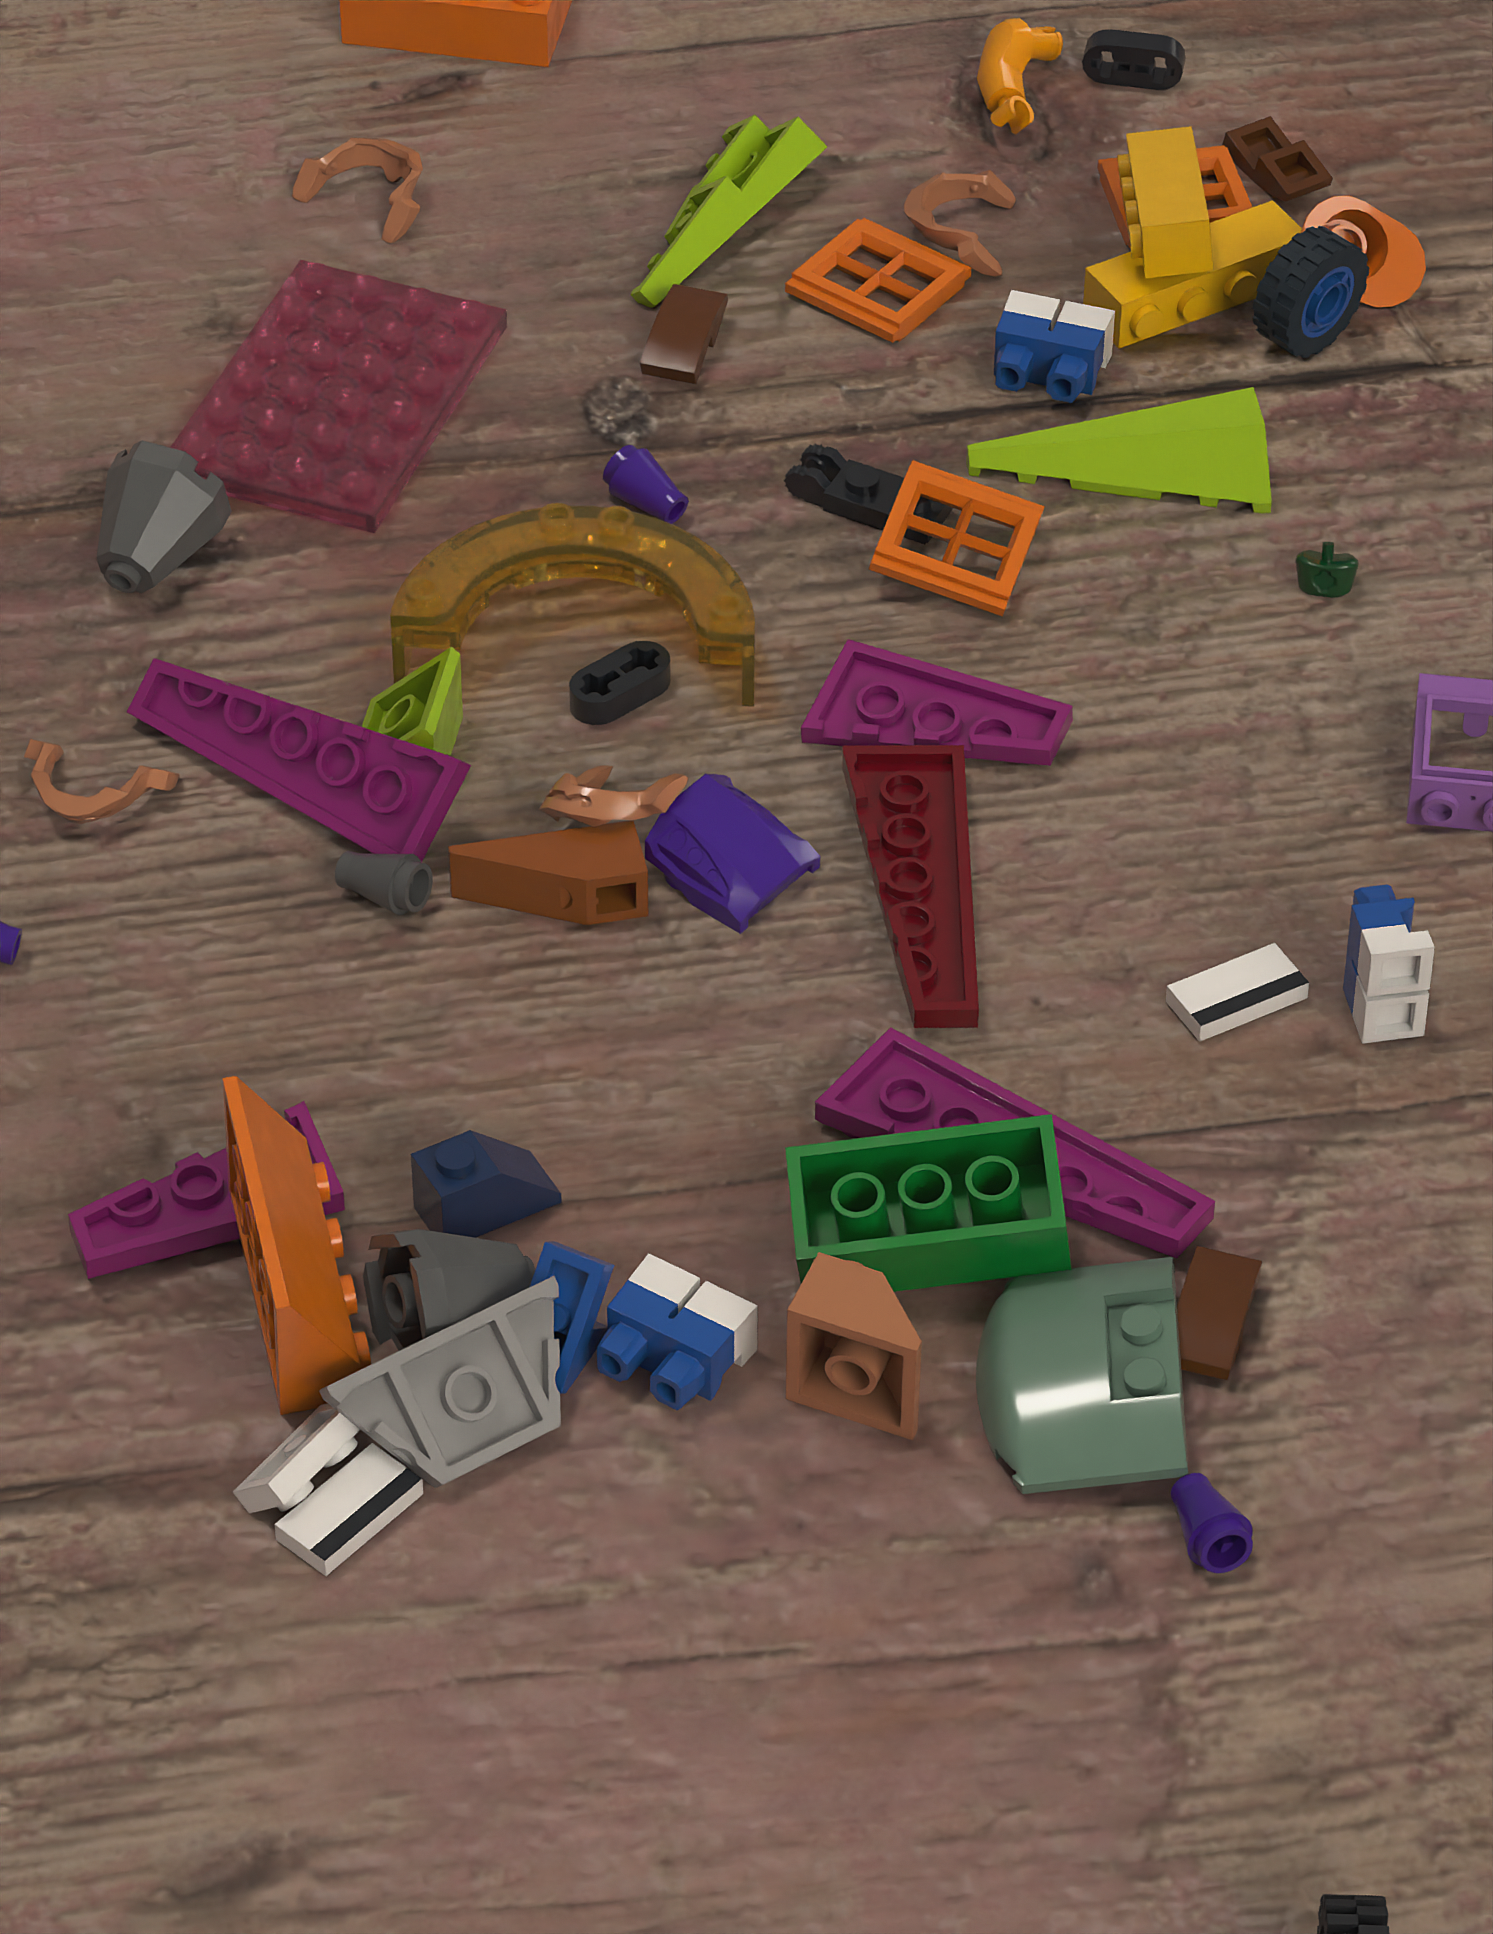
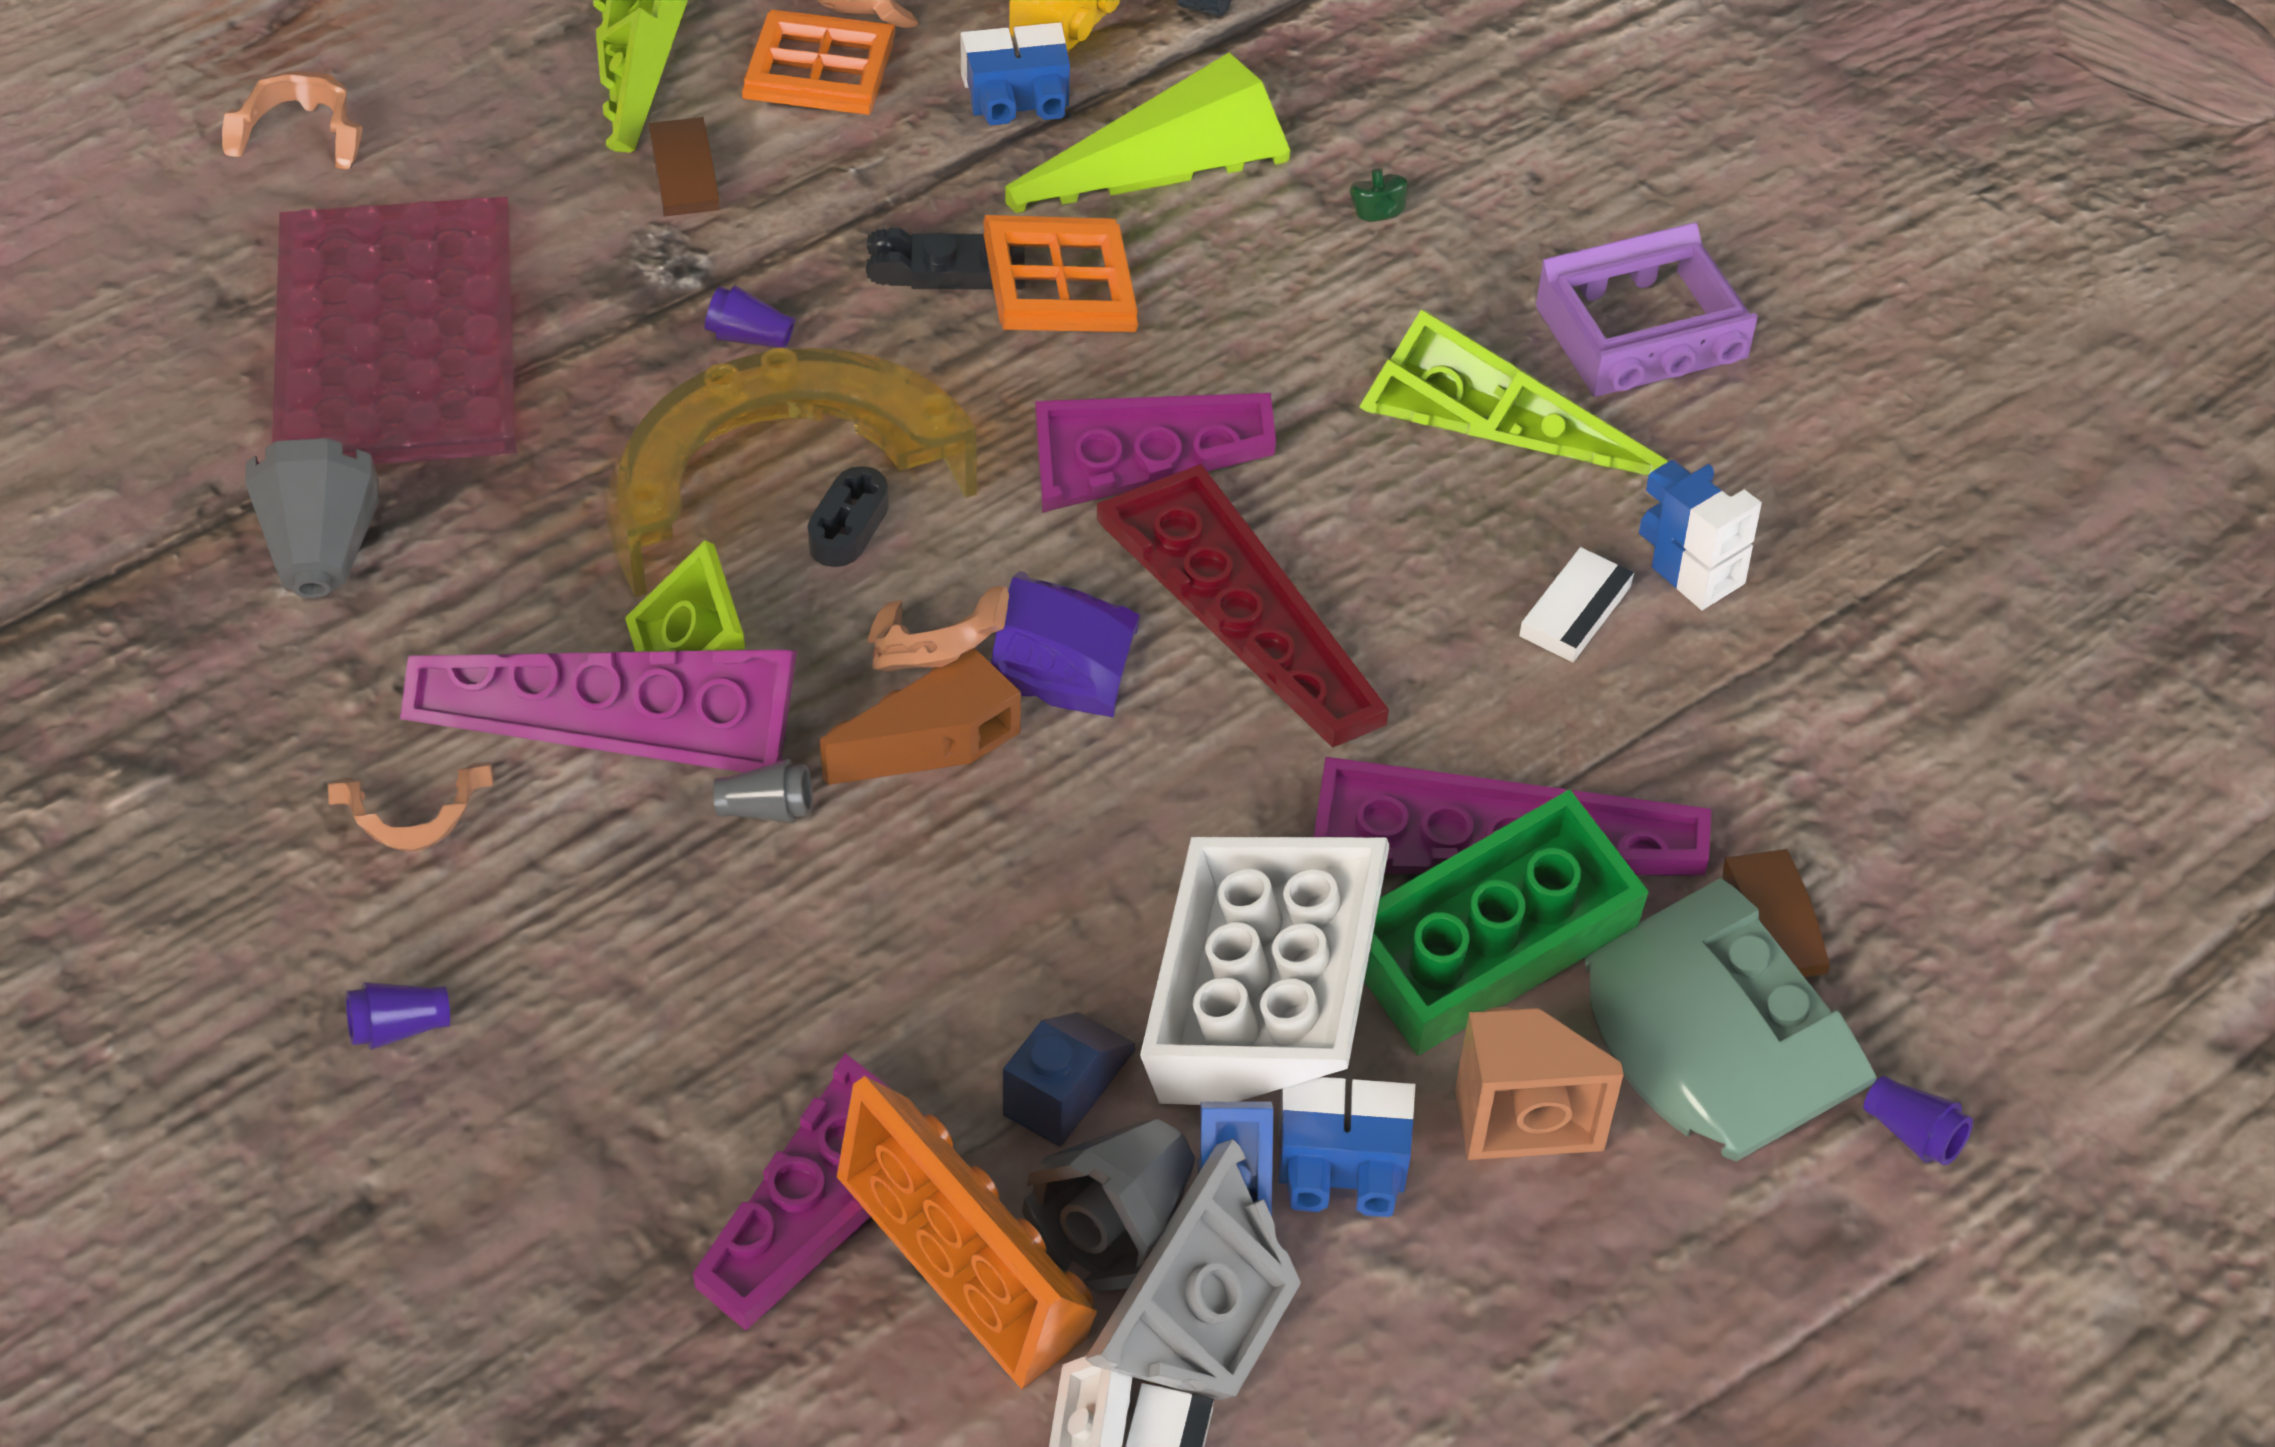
camera: 30 degrees left, 5 degrees up
none -> white slope [1140,837,1389,1105]
none -> lime wedge [1359,309,1669,476]

